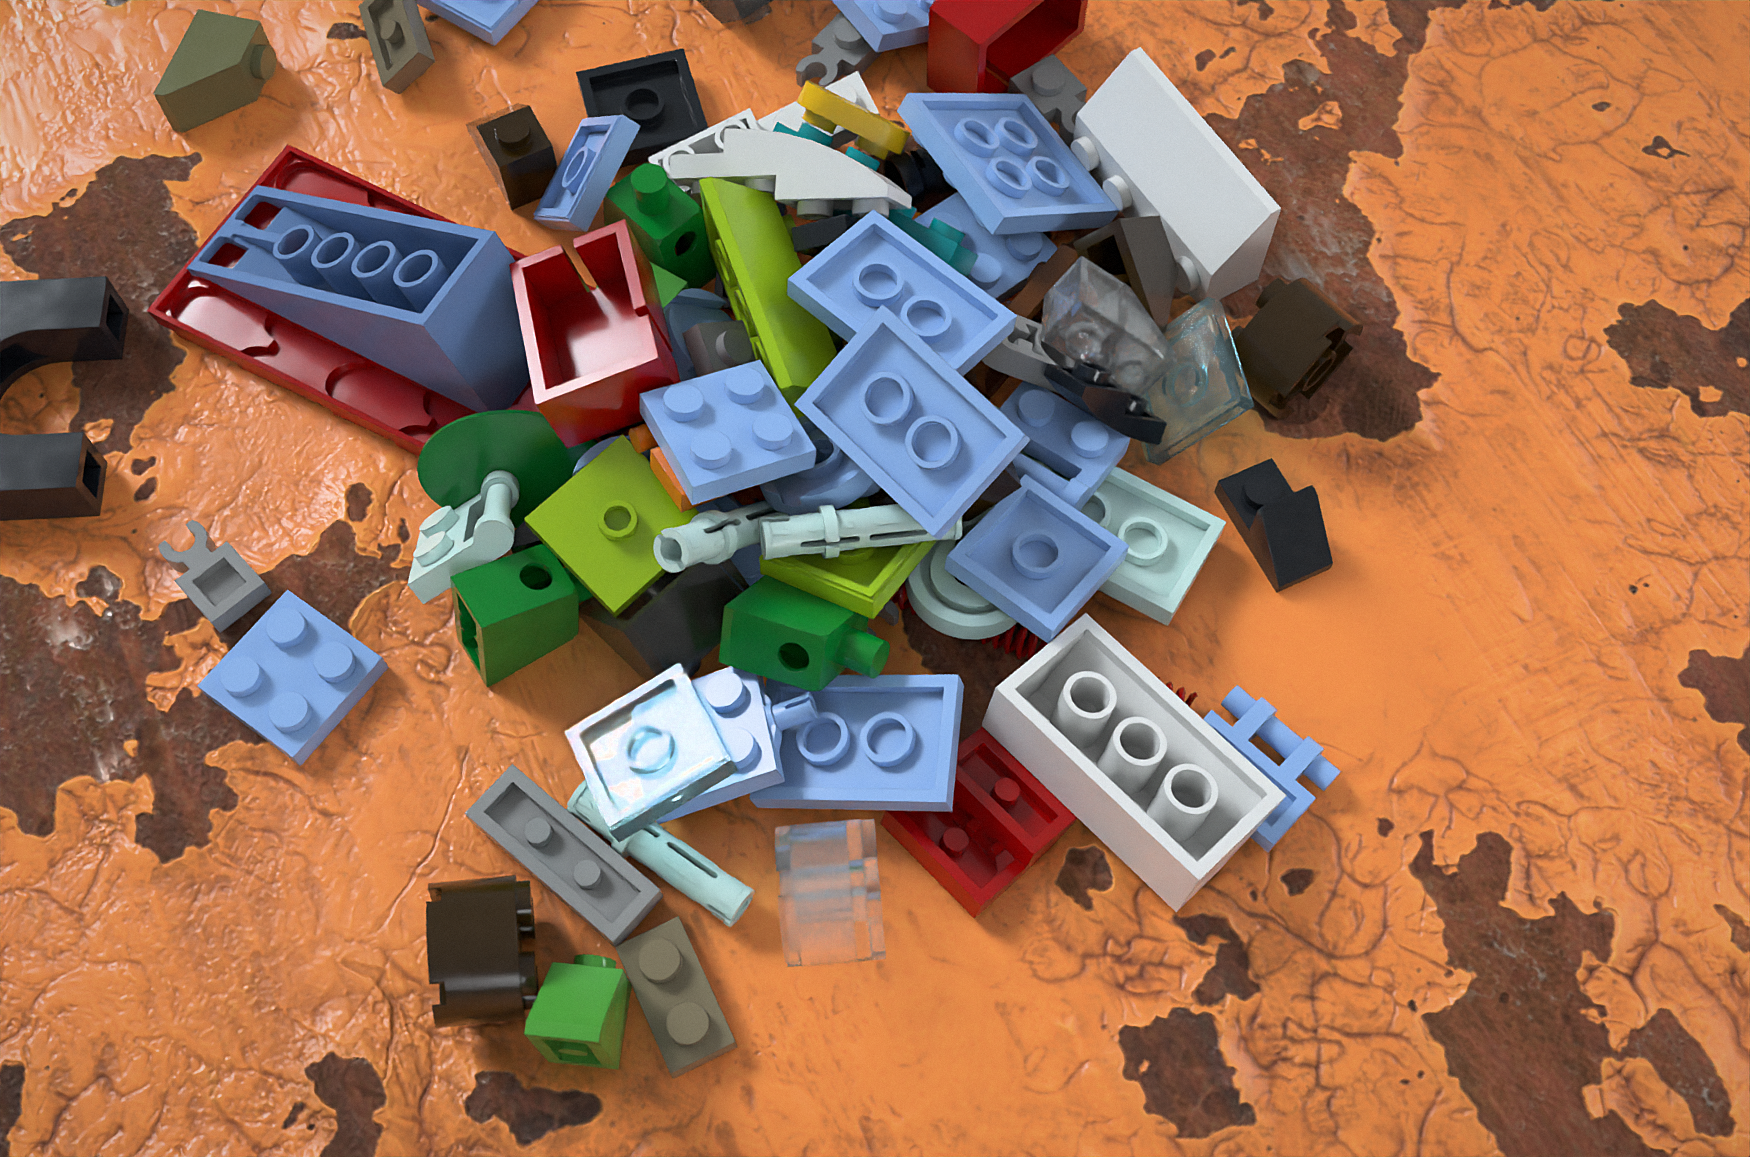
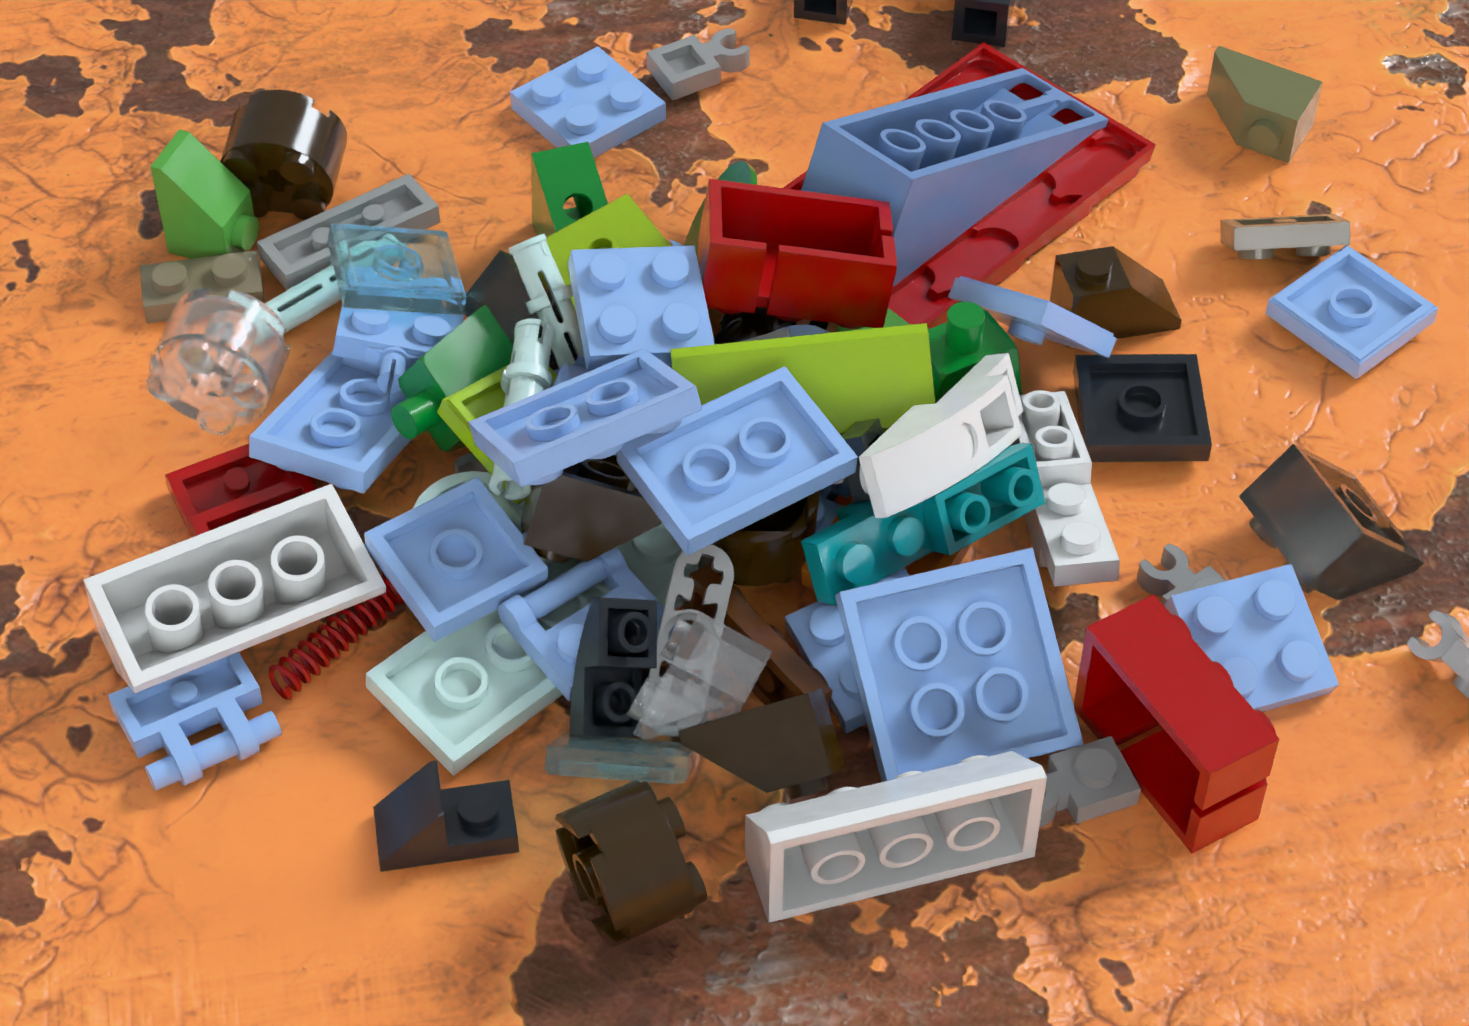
camera: 105 degrees right, 15 degrees down
light aqua plate [407,470,520,604] -> none
yellow plate [796,80,910,160] -> none

